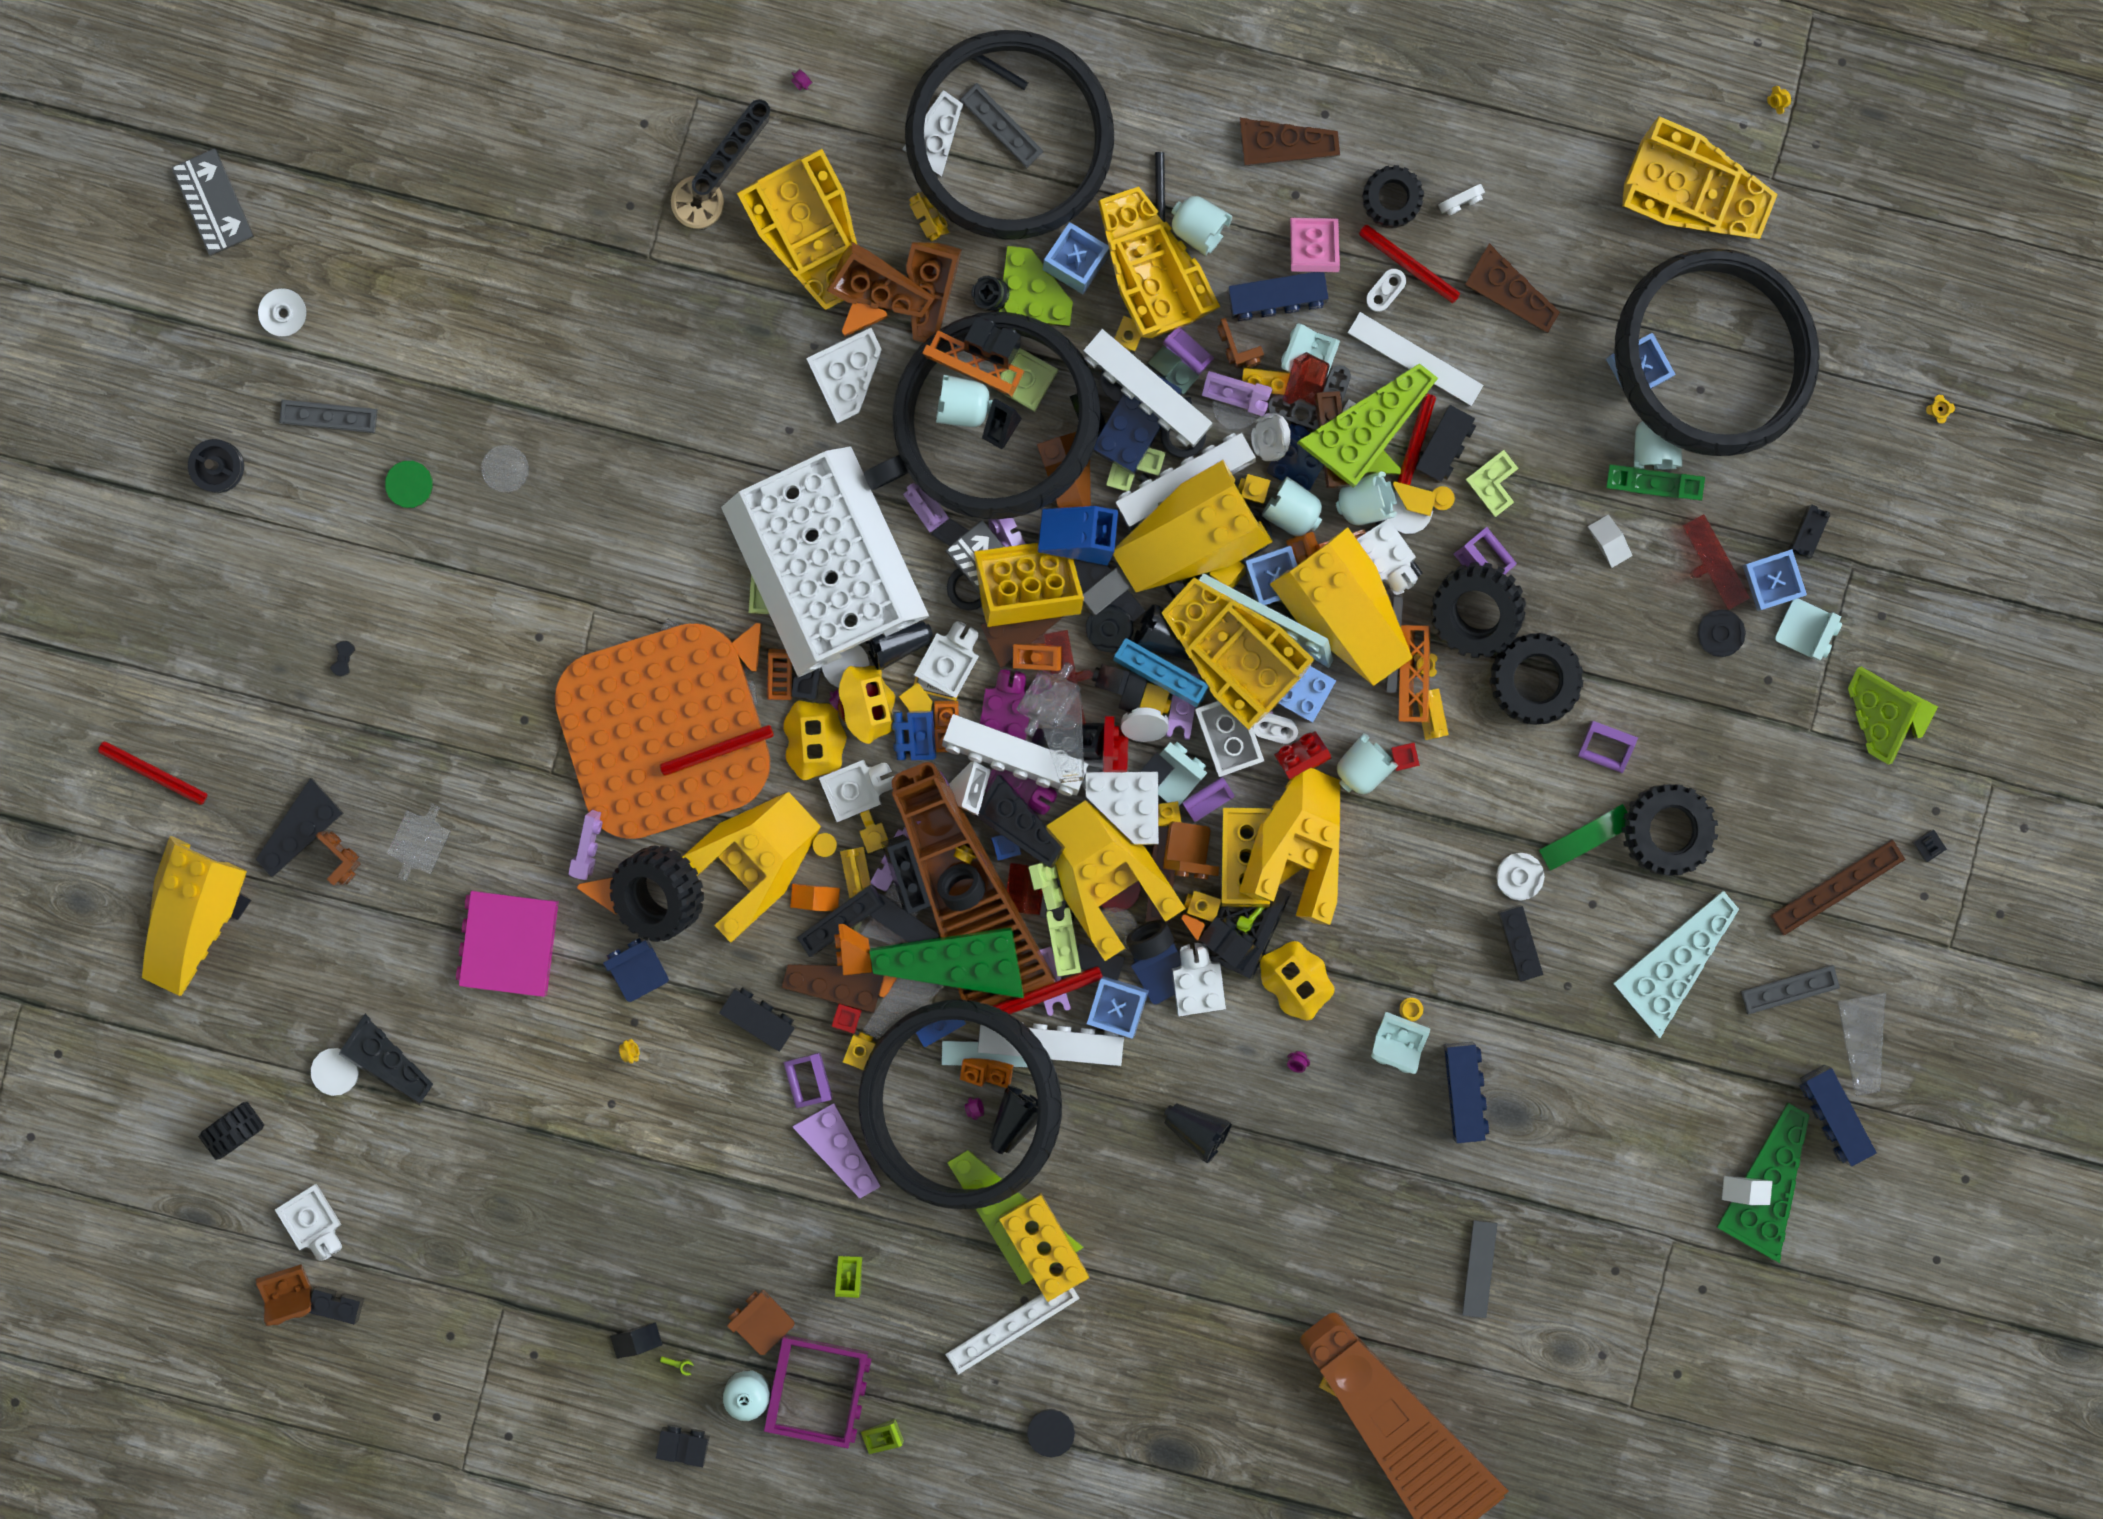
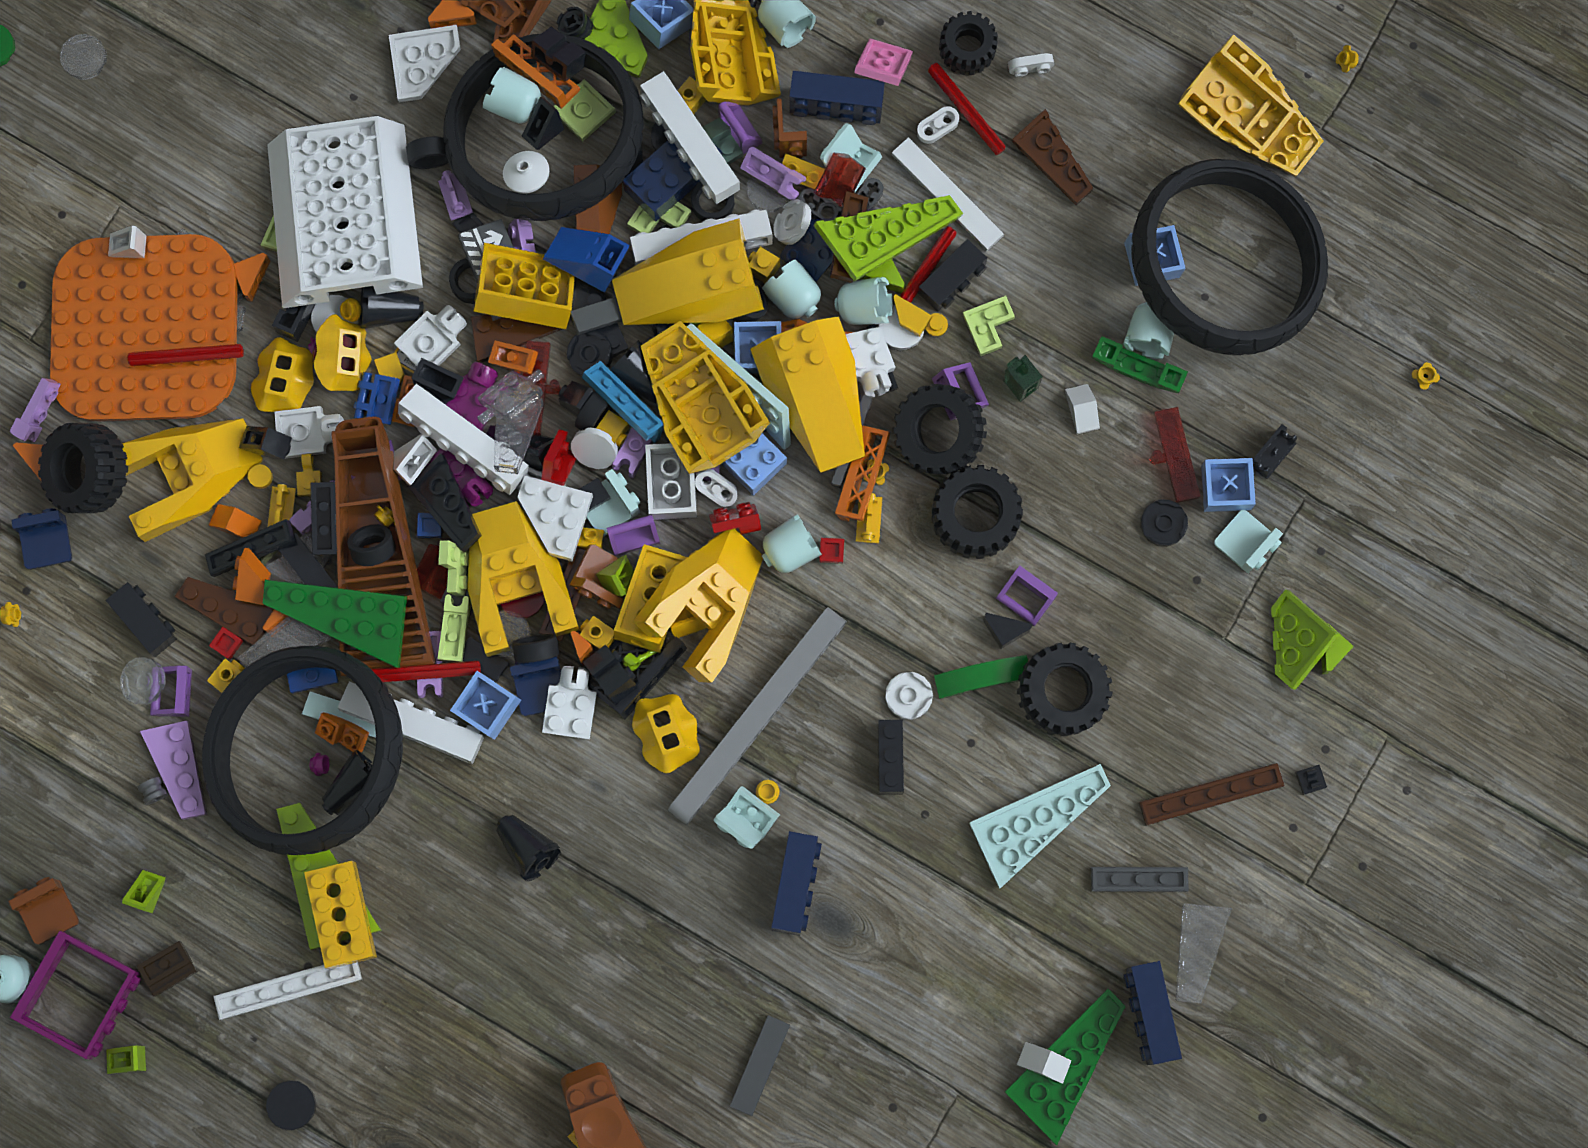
camera: 20 degrees right, 10 degrees down
orange slope [767,649,792,700] -> none
magenta plate [1287,1051,1310,1073] -> none
none -> white slope [108,226,146,258]
none -> clear tile [120,657,165,705]
none -> flat silver wheel [137,777,168,805]
none -> dark brown plate [137,941,198,997]
none -> black slope [239,426,292,460]
none -> yellow plate [340,298,361,322]
none -> black slope [411,357,464,404]
none -> white dish [503,151,550,193]
none -> lime slope [596,555,634,596]
none -> light grey beam [668,607,847,825]
none -> black slope [983,613,1032,649]
none -> clear green brick [1003,355,1043,402]

